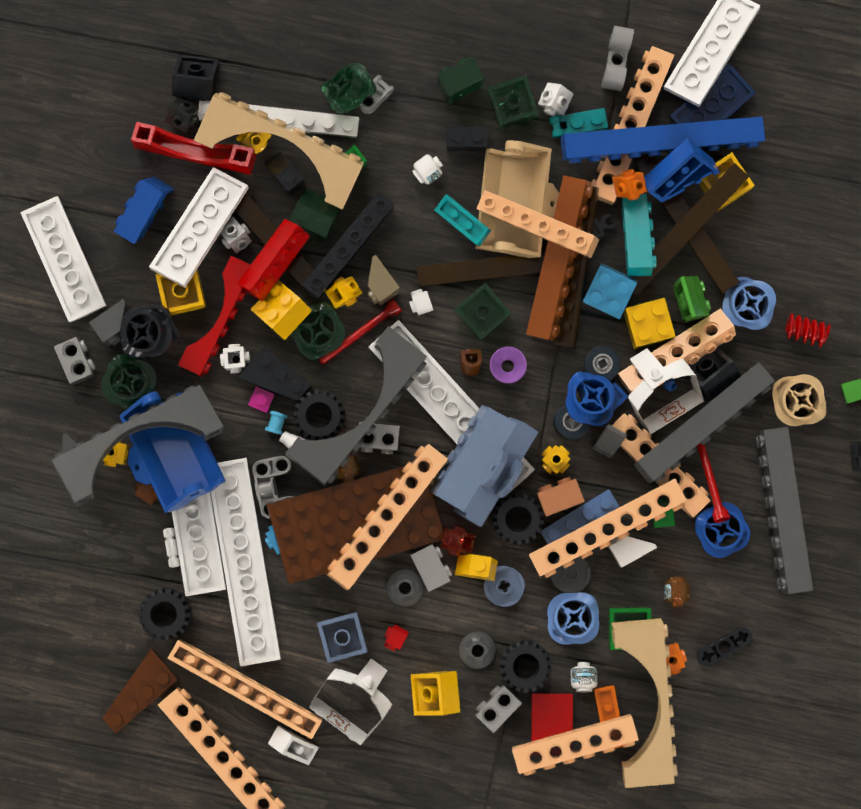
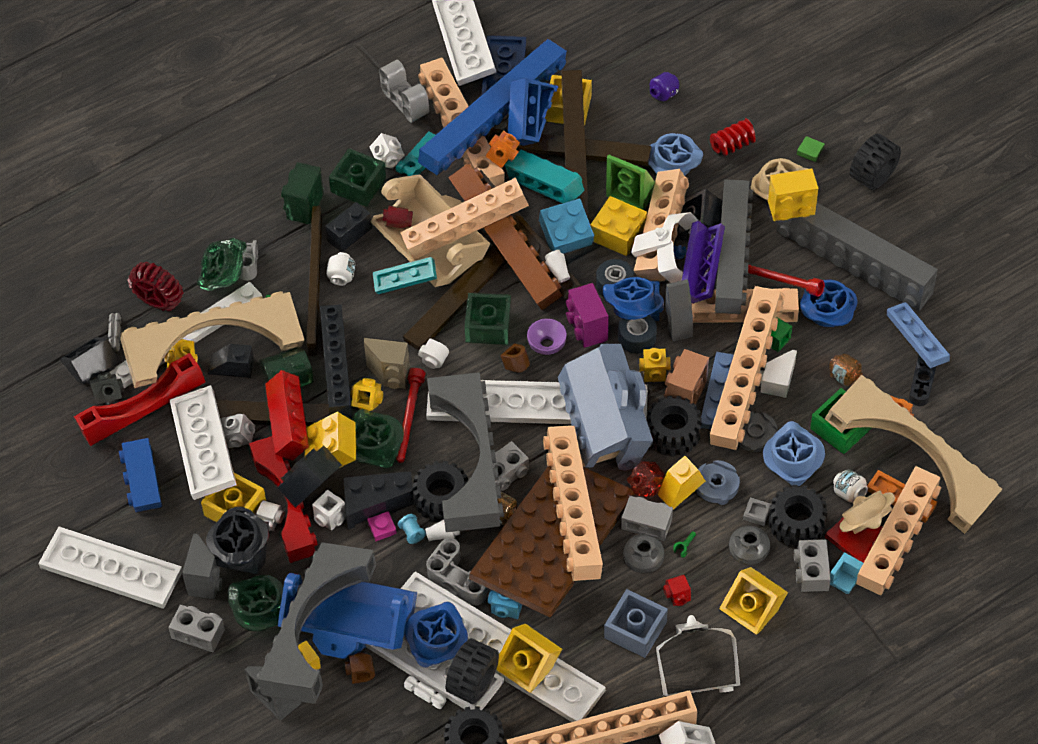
camera: 40 degrees left, 30 degrees down
none -> light grey axle [108,313,121,351]
none -> dark red gear [127,261,184,311]
none -> white plate [256,500,284,531]
none -> black brick [277,445,342,508]
none -> dark brown tile [307,206,322,356]
none -> dark red brick [382,206,413,229]
none -> blue piece [405,602,468,668]
none -> black tyre [445,638,499,704]
none -> yellow slope [496,624,562,693]
none -> white cone [544,250,570,283]
none -> magenta brick [566,283,608,348]
none -> dark purple head [649,72,679,102]
none -> green hand [673,531,696,558]
none -> dark purple fence [681,220,725,304]
none -> light grey tile [743,497,771,526]
none -> yellow brick [768,169,818,221]
none -> medium azure panel [830,552,863,594]
none -> tan piece [839,490,895,534]
none -> medium blue plate [887,302,950,368]

